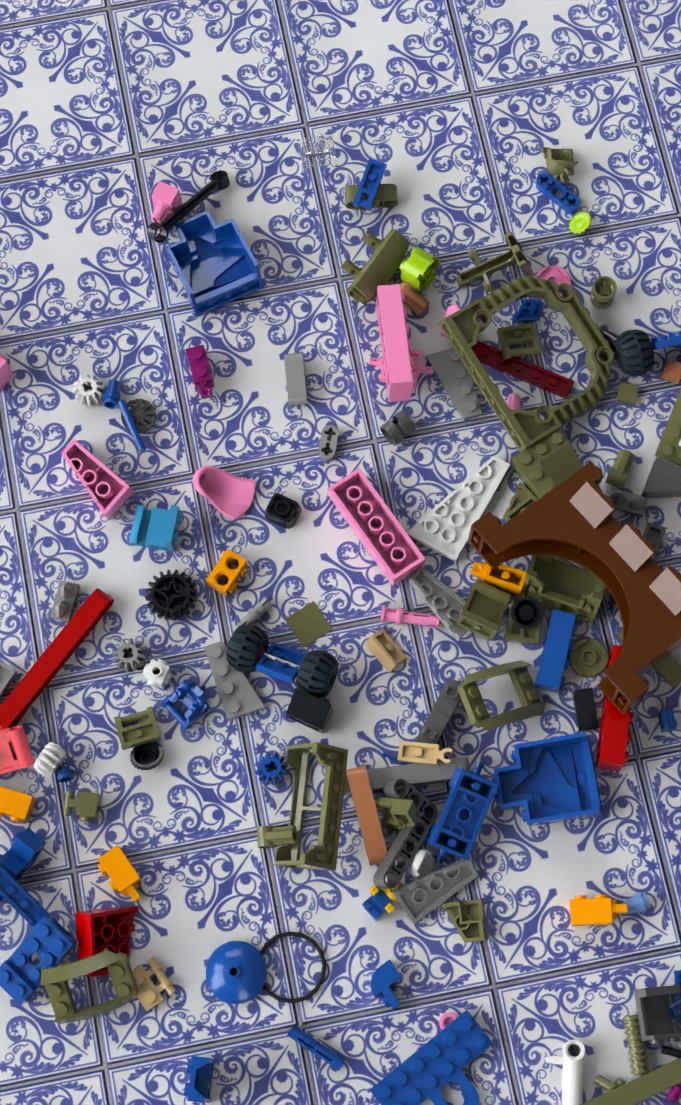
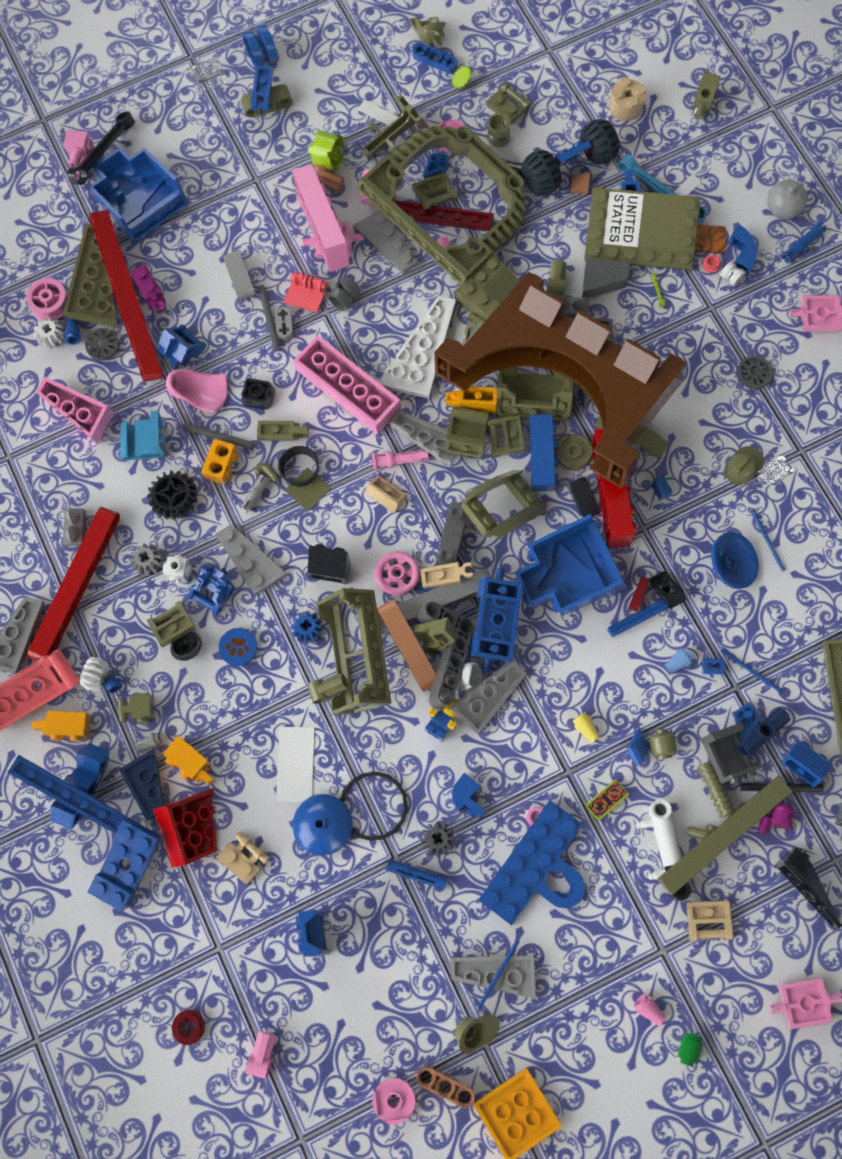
camera: 10 degrees left, 0 degrees up
olive wedge [41,948,139,1024] -> none
blue bar [118,400,146,452] -> none
black plate [226,624,339,698] -> none
olive piece [340,229,410,305] -> none
olive slope [442,899,488,943] -> none
black hat [510,596,544,629] -> none
light orange hinge [570,894,628,926] -> none
olive tile [616,382,639,405] -> none
none -> bright pink wheel [26,278,68,320]
none -> olive wing [63,223,117,327]
none -> red beam [89,210,162,382]
none -> dark blue wing [119,749,165,821]
none -> light grey pin [135,733,162,753]
none -> blue piece [157,324,207,370]
none -> dark grey bar [183,423,254,449]
none -> blue tile [219,628,258,667]
none -> blue wheel [242,23,279,68]
none -> olive arm [253,462,280,482]
none -> olive hinge [257,421,309,441]
none -> dark grey bar [258,285,281,351]
none -> white sticker [276,727,314,802]
none -> black tyre [278,446,319,487]
none -> coral hinge [283,272,329,313]
none -> white sticker [357,100,398,126]
none -> bright pink plate [374,551,420,596]
none -> dark grey gear [420,822,455,857]
none -> olive plate [486,82,532,125]
none -> light yellow cone [573,712,600,743]
none -> tile [585,779,629,821]
none -> blue axle [607,600,668,637]
none -> blue piece [627,729,650,766]
none -> dark red beam [628,575,650,612]
none -> black slope [649,571,686,609]
none -> olive head [649,729,677,759]
none -> blue piece [702,659,724,674]

